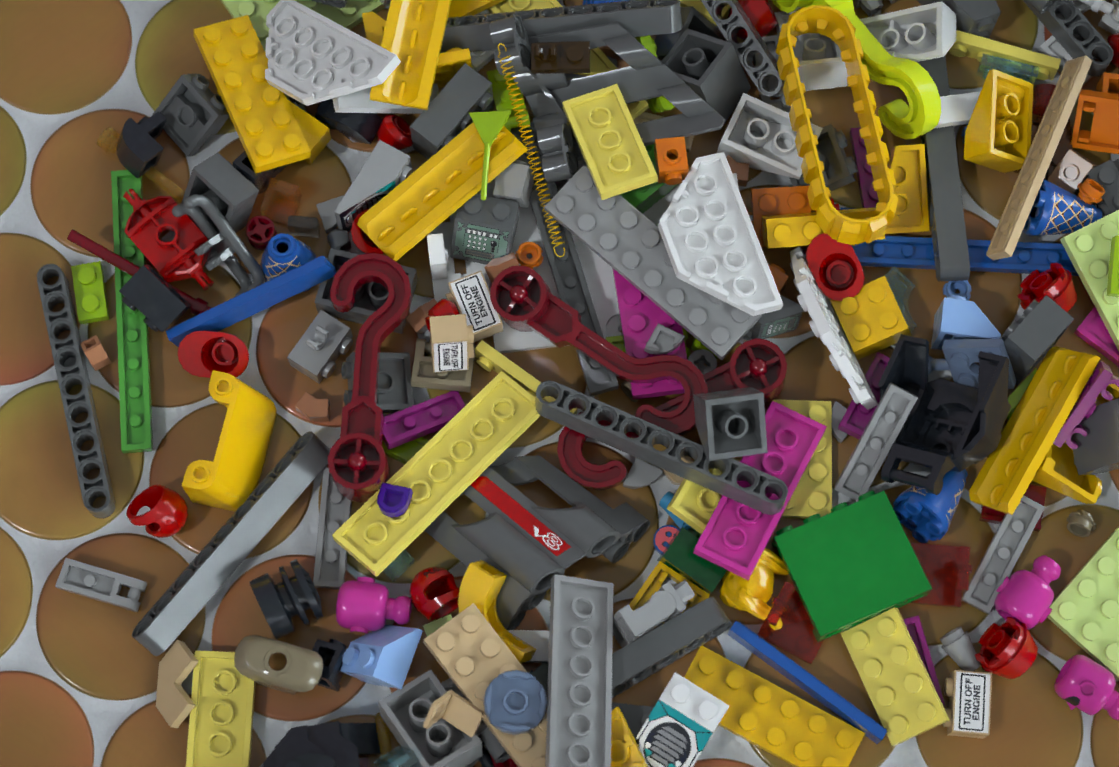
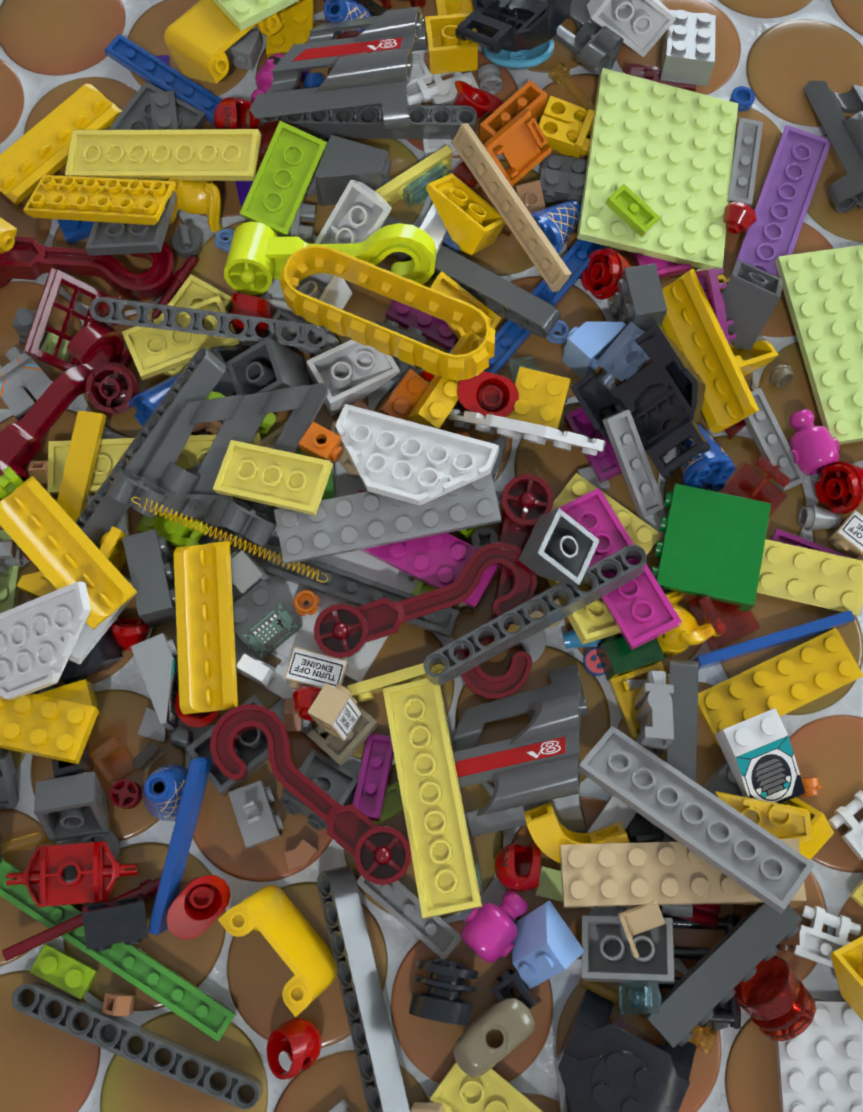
camera: 55 degrees left, 0 degrees up
dark grey piece [172,194,265,297] -> none
dark purple tile [377,482,413,517] -> none
lime piece [469,110,512,201] -> none
sand blue tile [483,670,547,735] -> none
nougat piece [484,252,520,283] -> none
dark brown plate [531,41,590,74] -> none
light grey tile [644,323,685,355] -> none
orange plate [1077,178,1105,205] -> none

